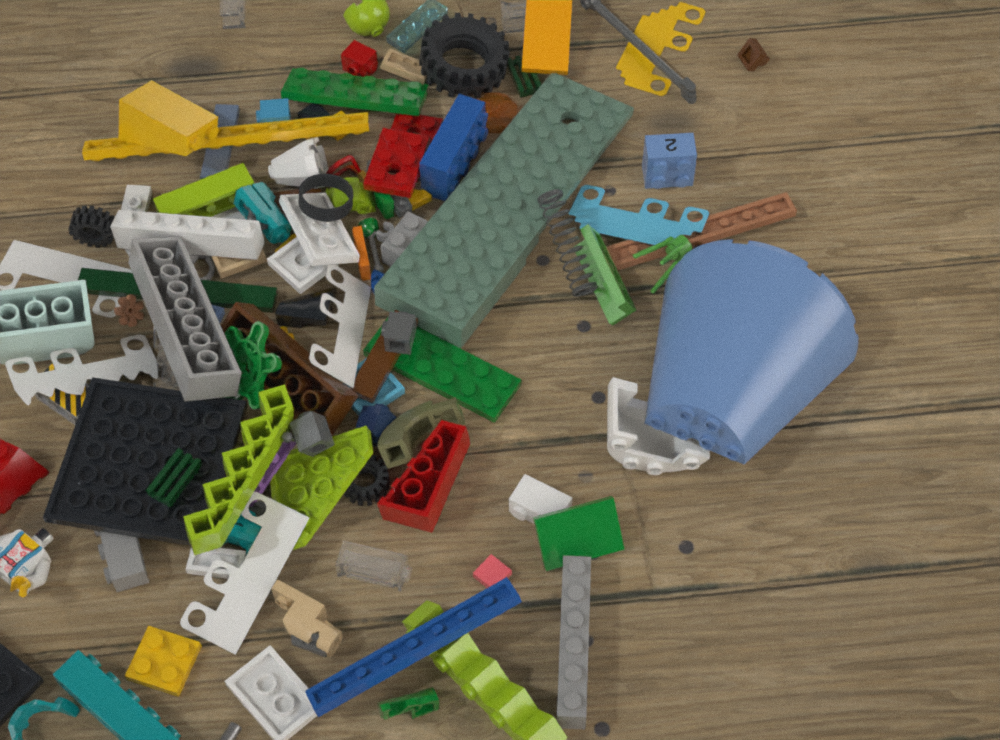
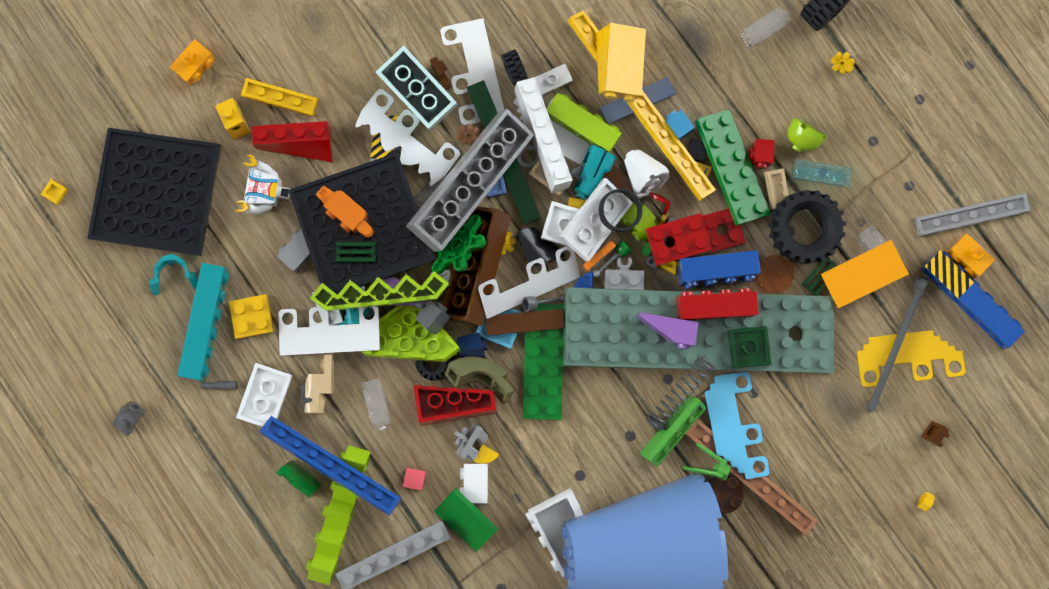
camera: 60 degrees right, 25 degrees up
dark grey brick [381,311,417,355] -> none
medium blue brick [642,133,697,189] -> none
none -> orange hinge [316,186,374,238]
none -> light grey hips [454,423,488,460]
none -> yellow tile [473,445,499,464]
none -> dark grey hinge [522,295,564,312]
none -> medium lavender slope [637,312,699,350]
none -> red brick [676,288,759,321]
none -> dark green tile [728,326,772,369]
none -> yellow tile [917,492,935,512]

